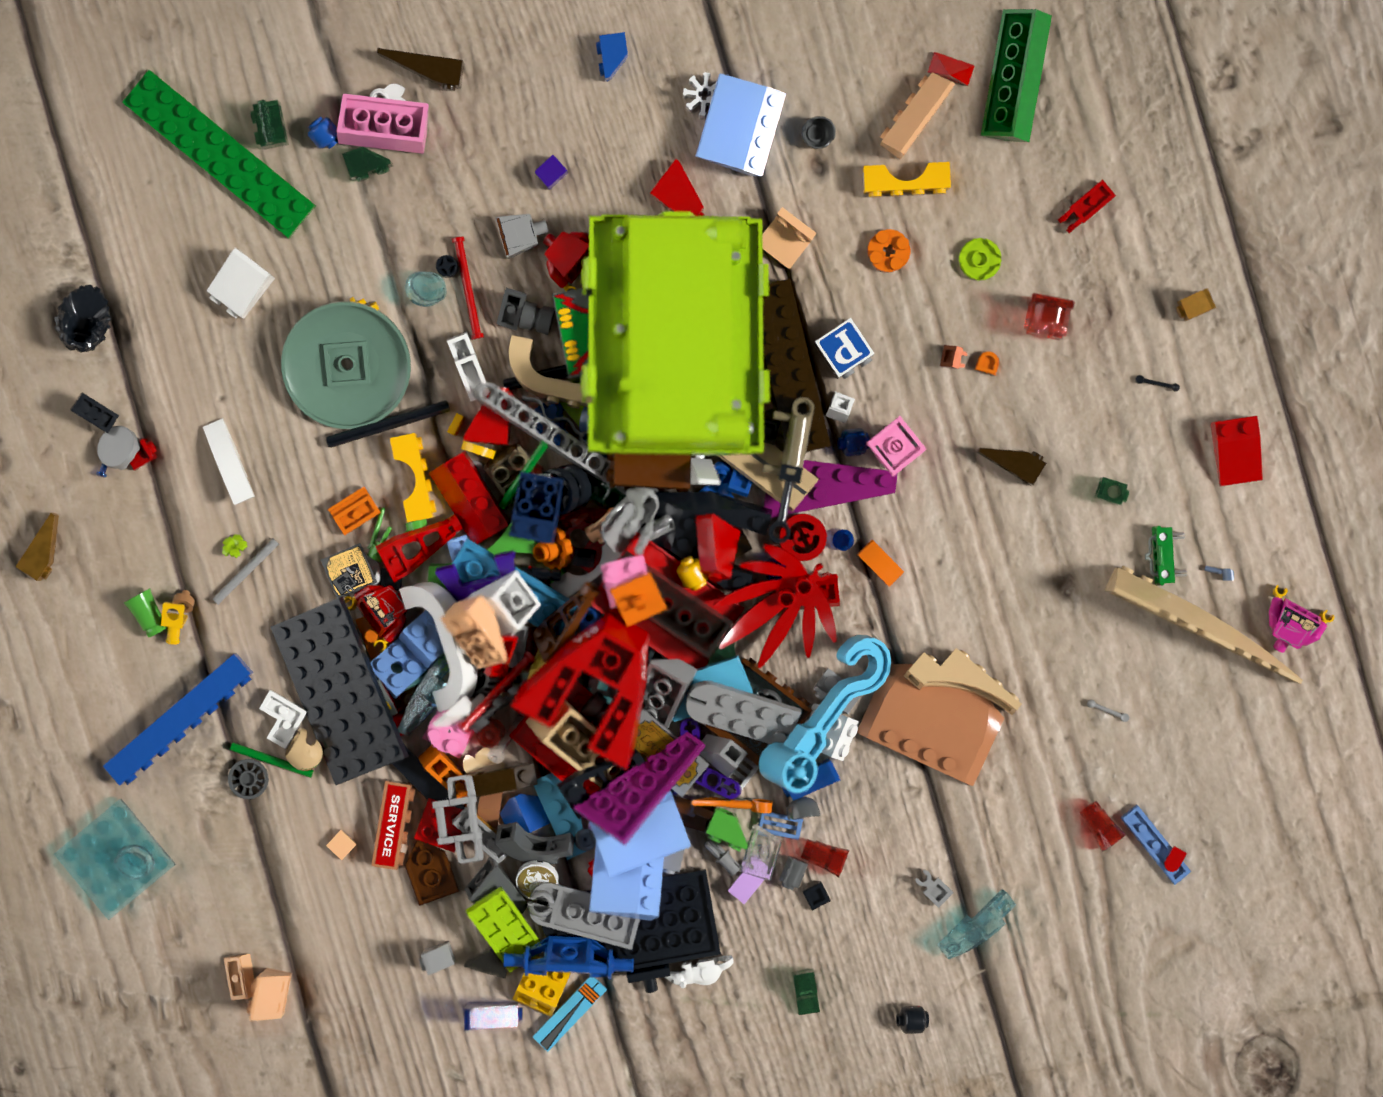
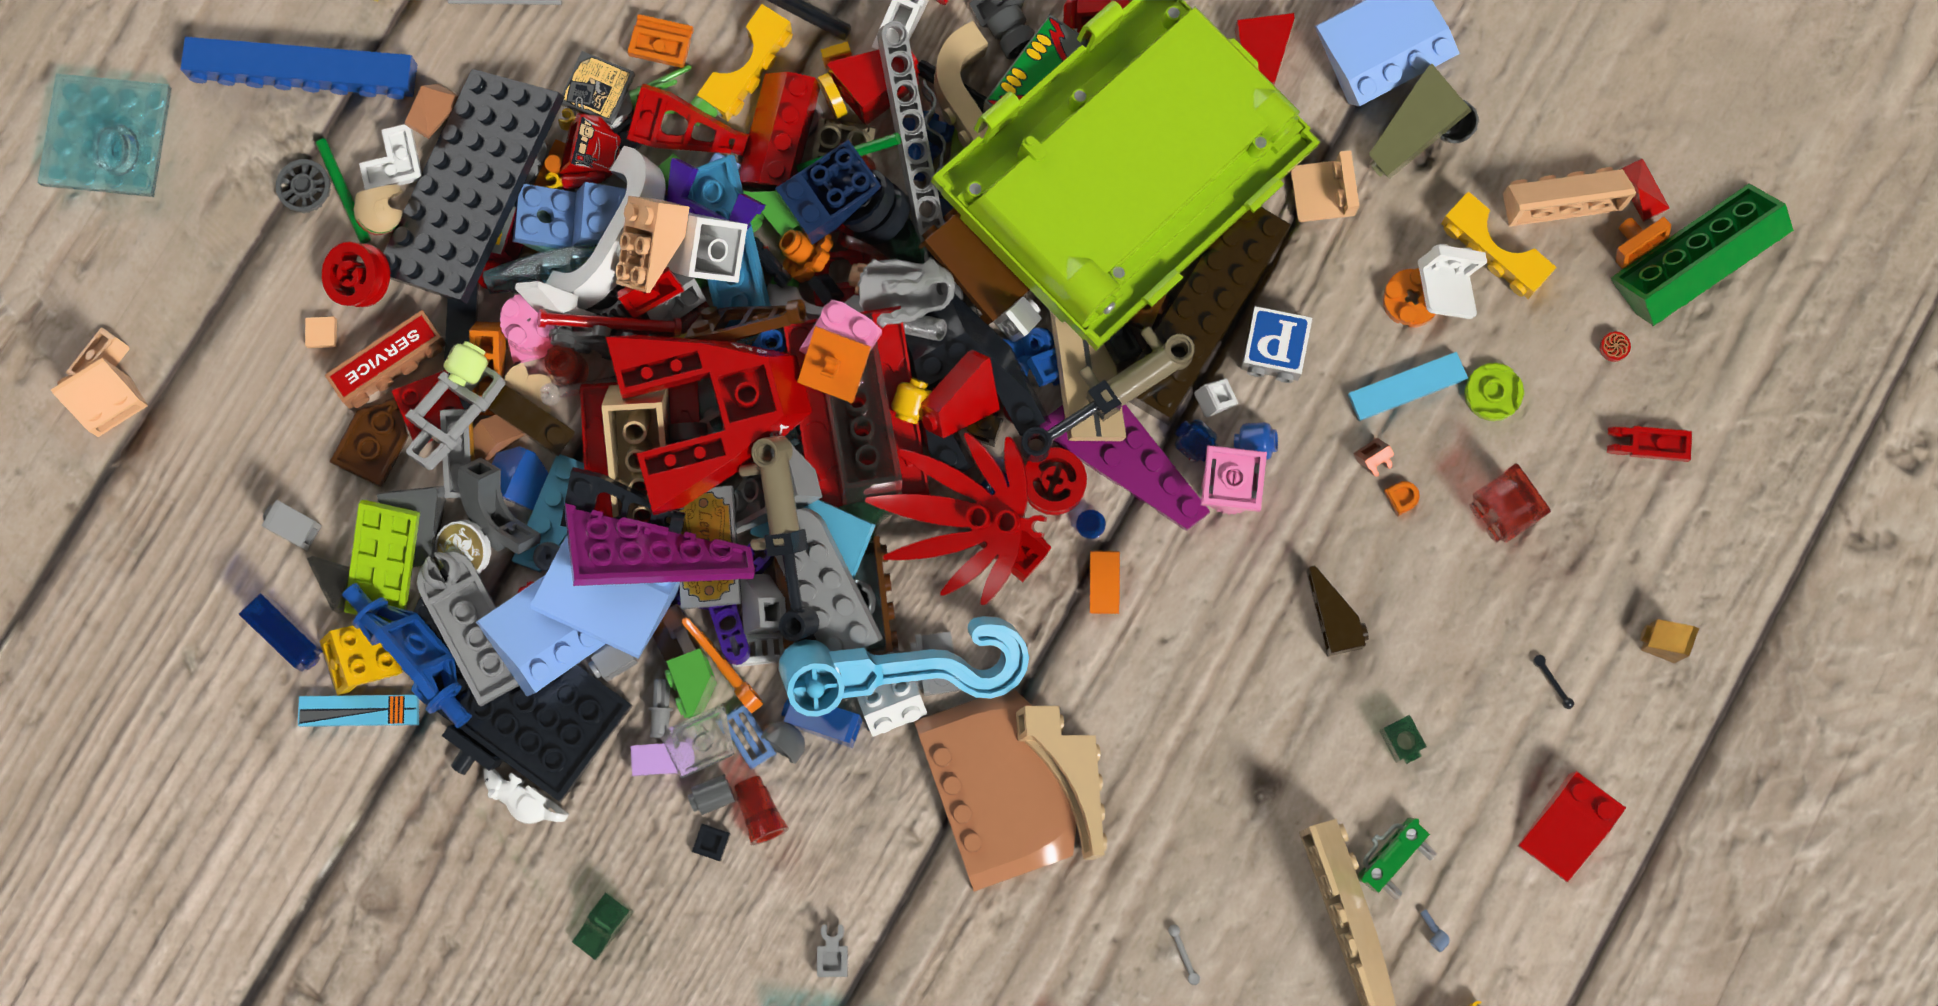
camera: 45 degrees right, 10 degrees down
none -> red wheel [322,242,390,307]
none -> nougat slope [405,84,459,139]
none -> yellowish green head [443,341,488,387]
none -> piece [739,435,819,642]
none -> blue head [1234,422,1278,460]
none -> medium azure tile [1348,352,1468,421]
none -> olive slope [1369,64,1471,179]
none -> white bracket [1418,244,1487,319]
none -> tile [1599,331,1631,362]
none -> orange tile [1615,217,1672,269]

